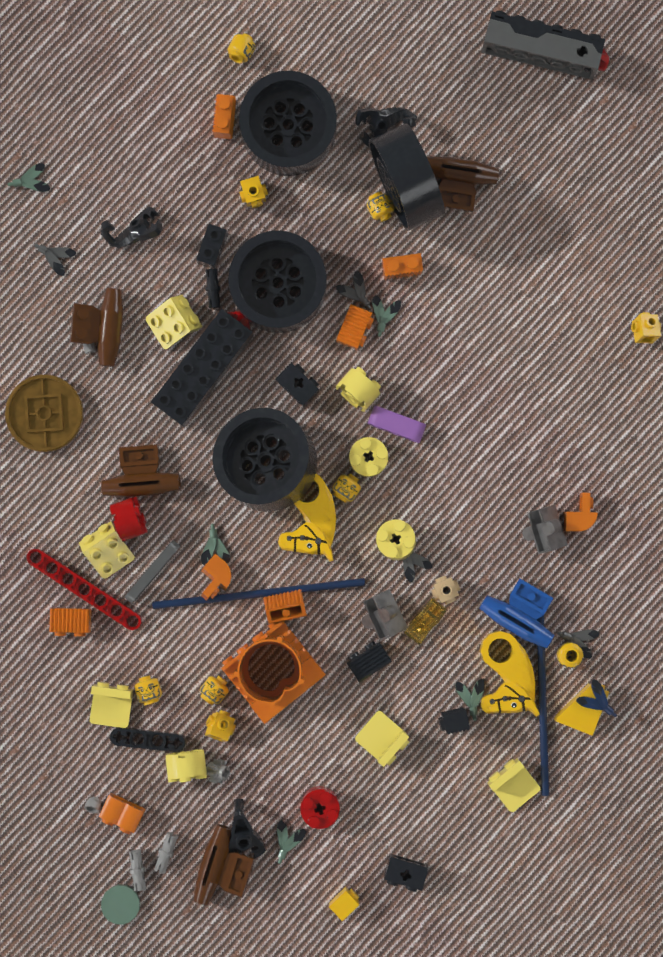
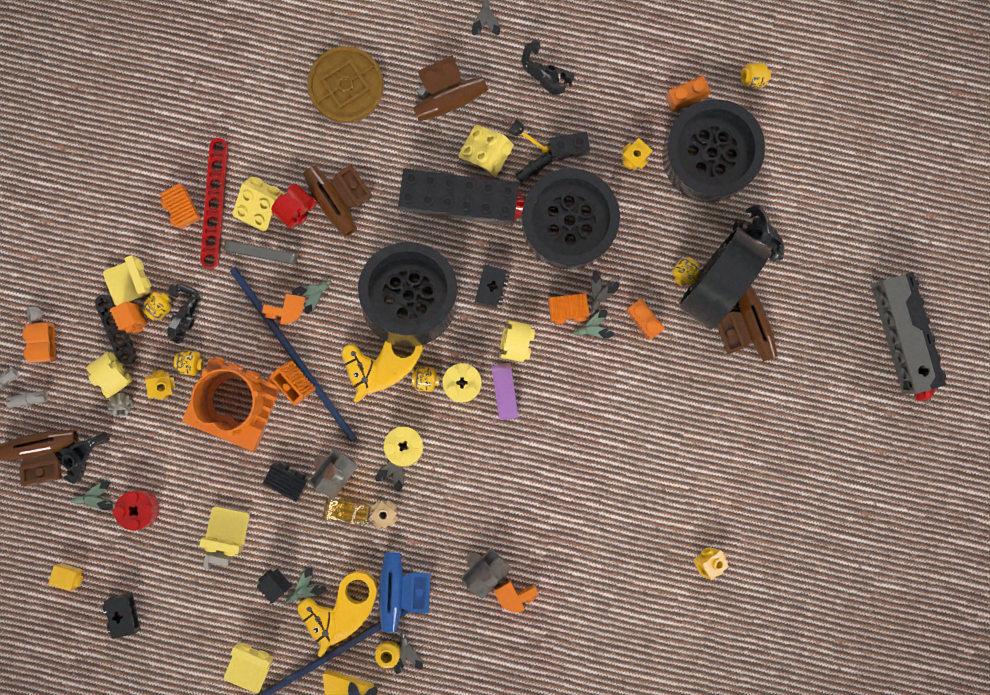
camera: 65 degrees right, 0 degrees up
none -> orange brick [110,302,147,334]
none -> black animal [167,284,200,344]
none -> light grey tile [203,550,233,570]
none -> hinge [508,119,550,154]

